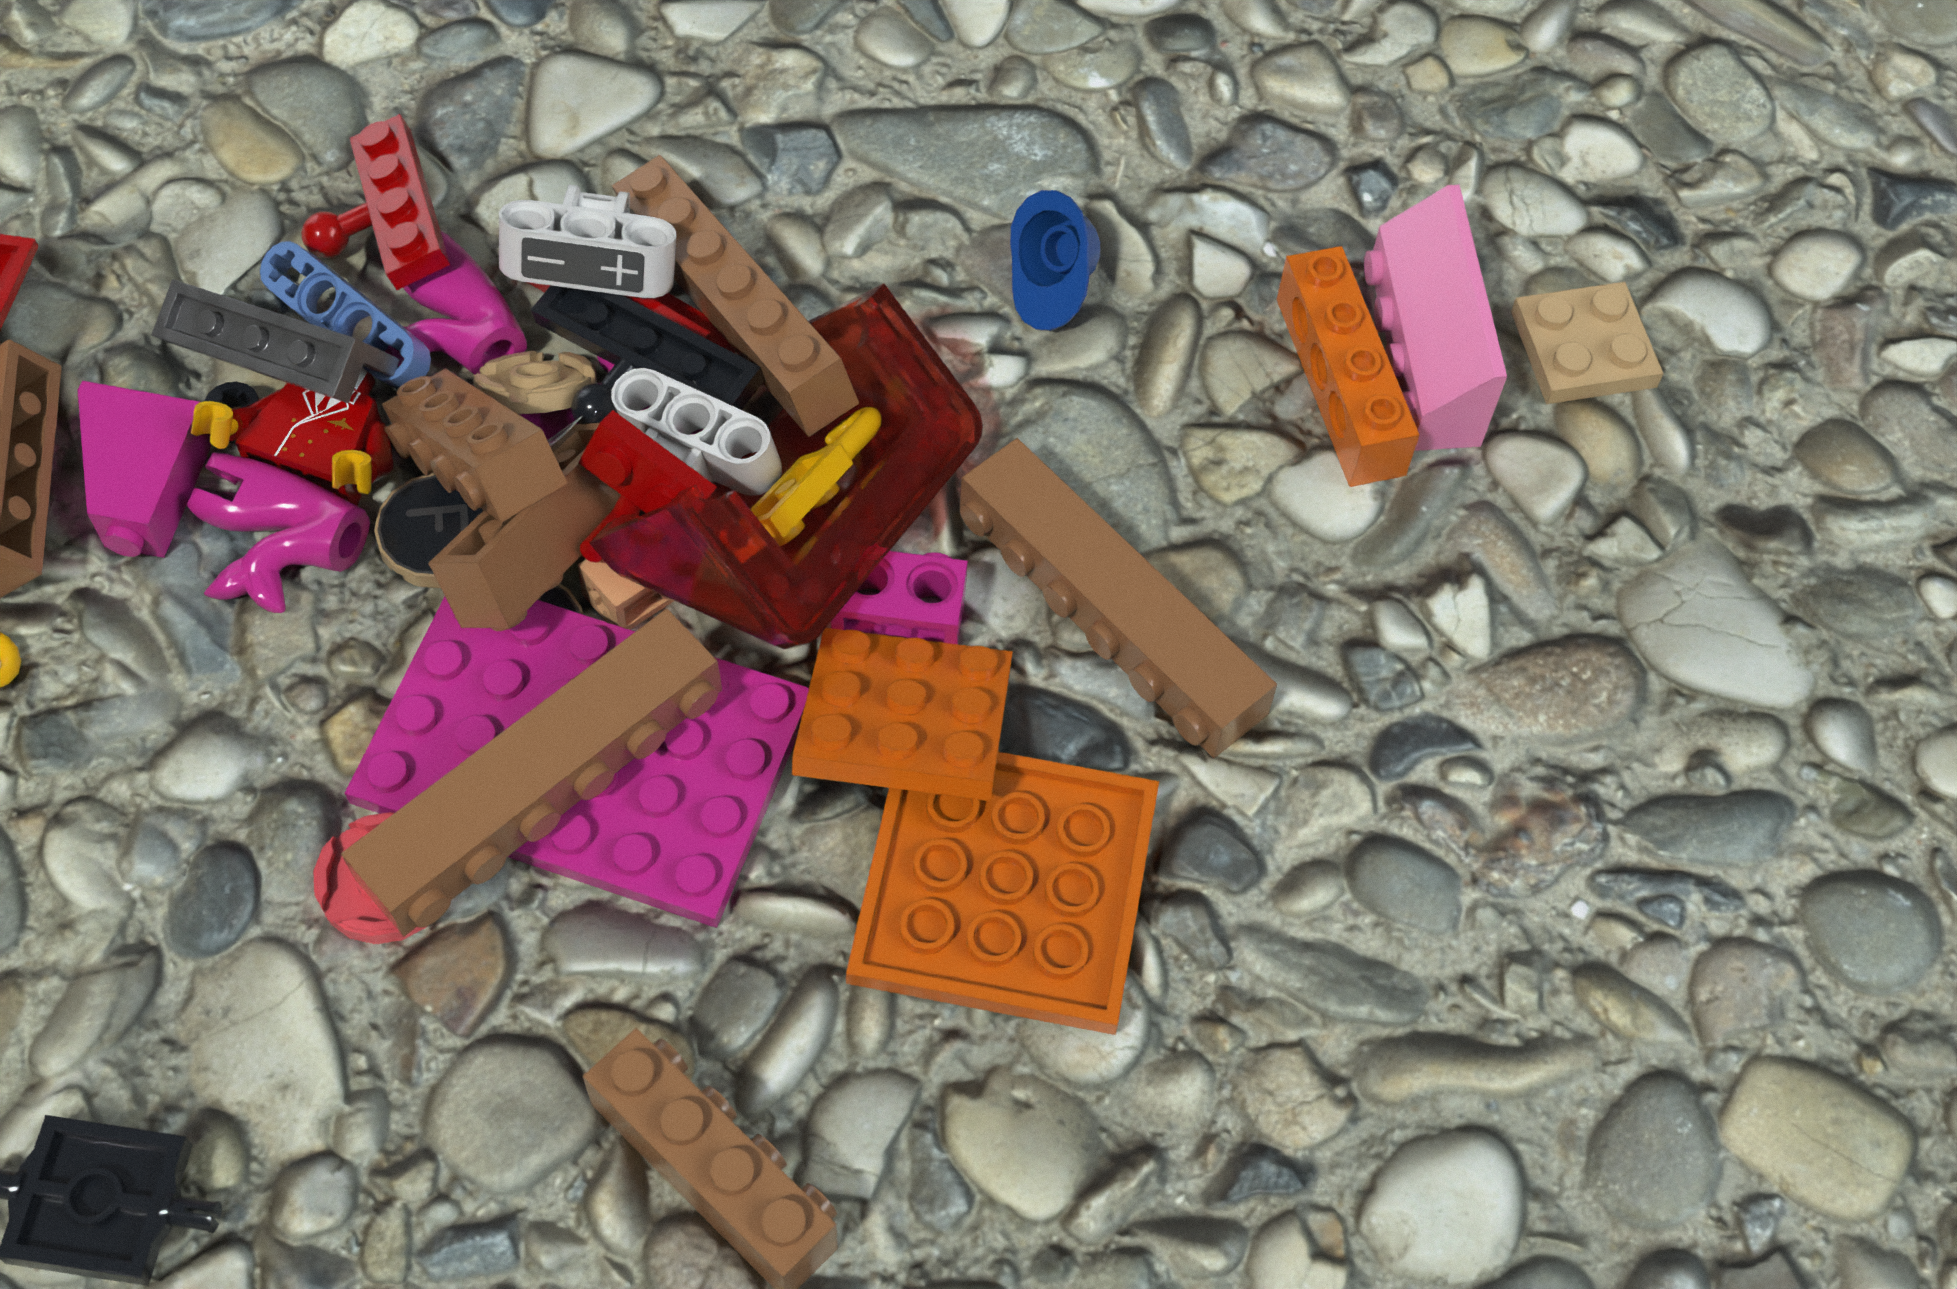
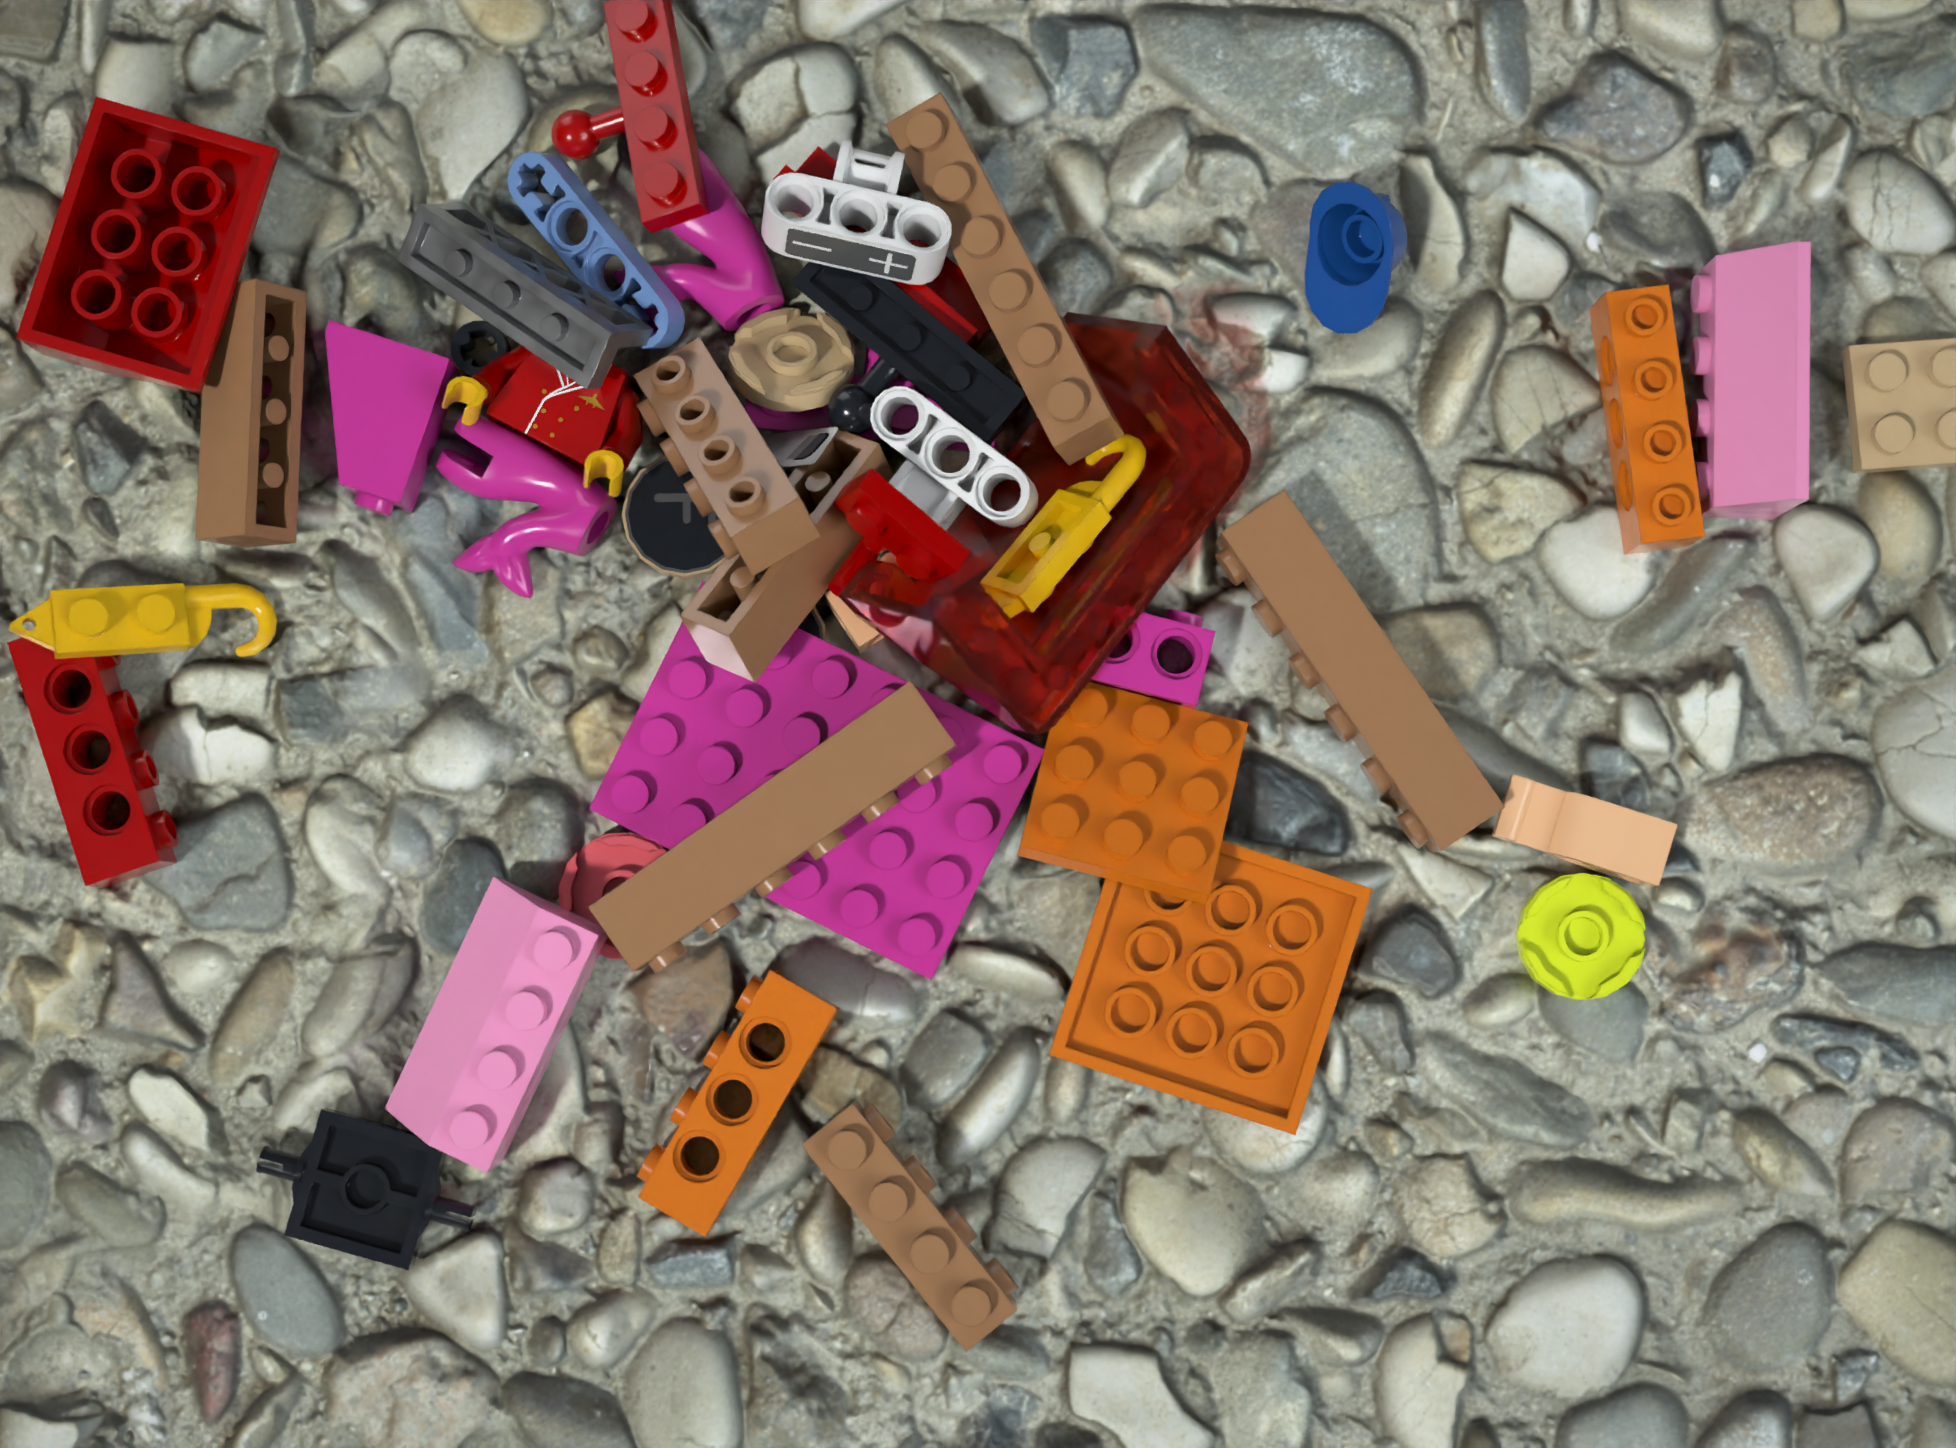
camera: 10 degrees right, 25 degrees up
none -> bright pink slope [385,876,608,1173]
none -> orange brick [637,970,840,1237]
none -> light nougat piece [1492,774,1678,887]
none -> neon yellow tile [1515,873,1646,1000]

